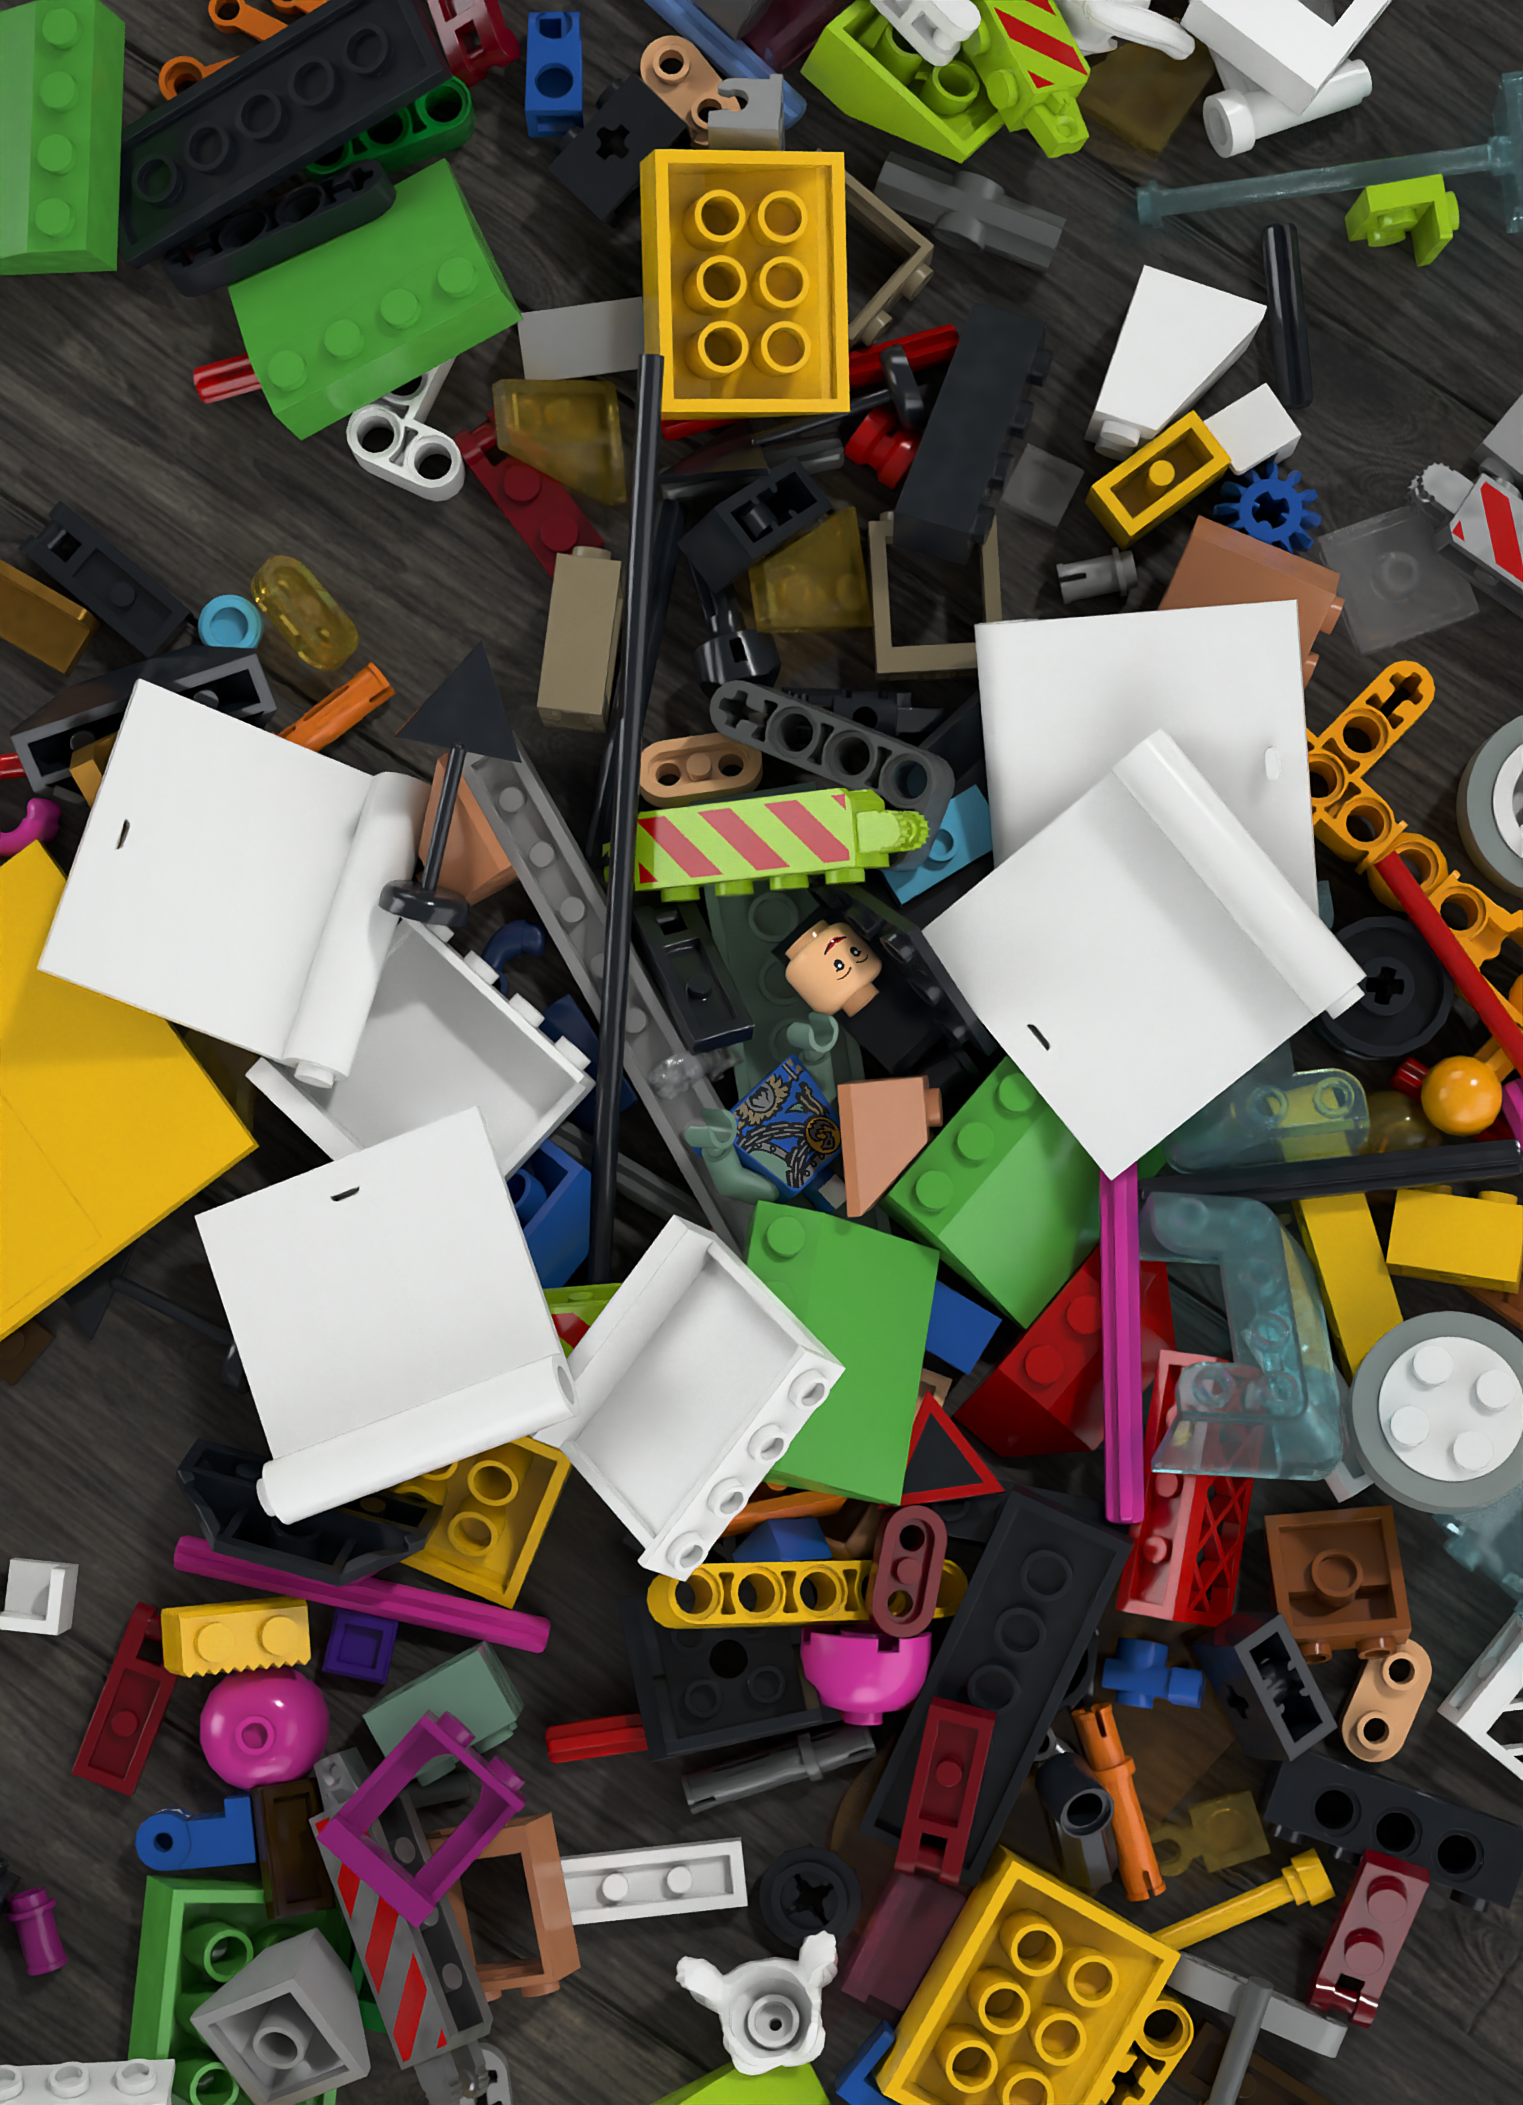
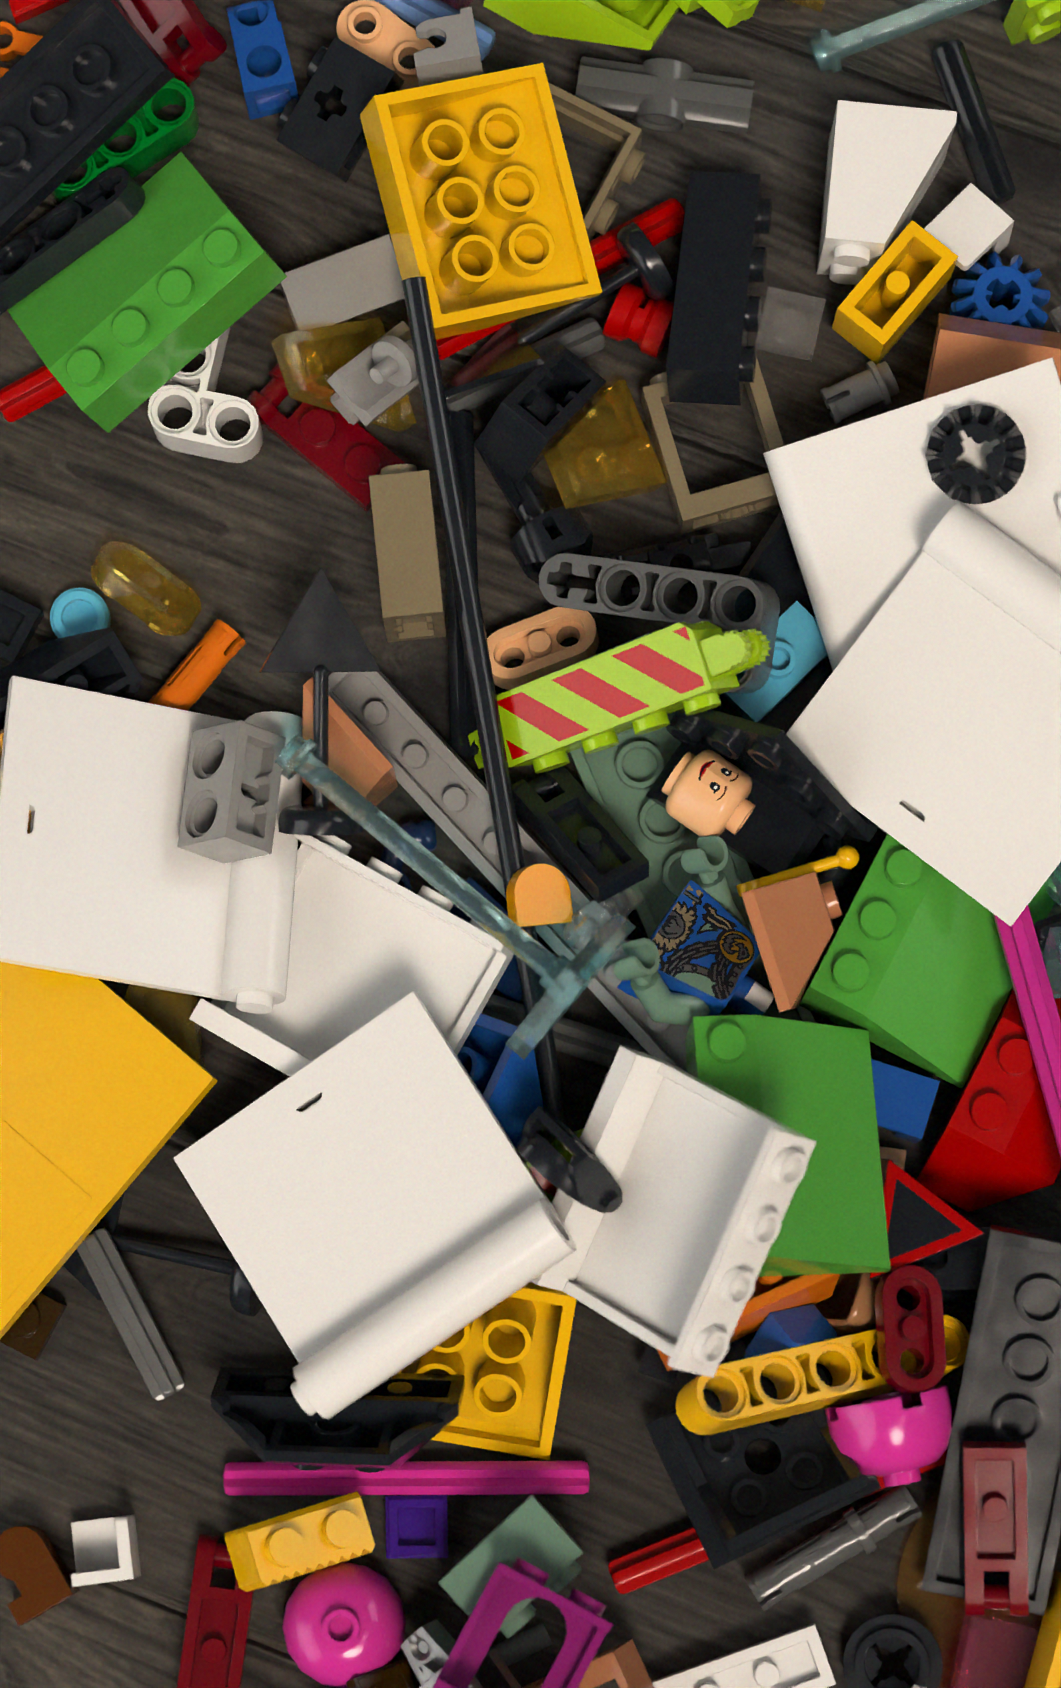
camera: 10 degrees left, 5 degrees down
none -> dark grey axle [76,1228,185,1400]
none -> light grey brick [178,720,286,863]
none -> clear light blue tile [275,734,636,1060]
none -> light grey hips [327,321,442,426]
none -> light orange tile [506,864,574,929]
none -> black helmet [516,1106,623,1213]
none -> yellow hinge [736,845,859,897]
none -> black gear [925,405,1026,505]

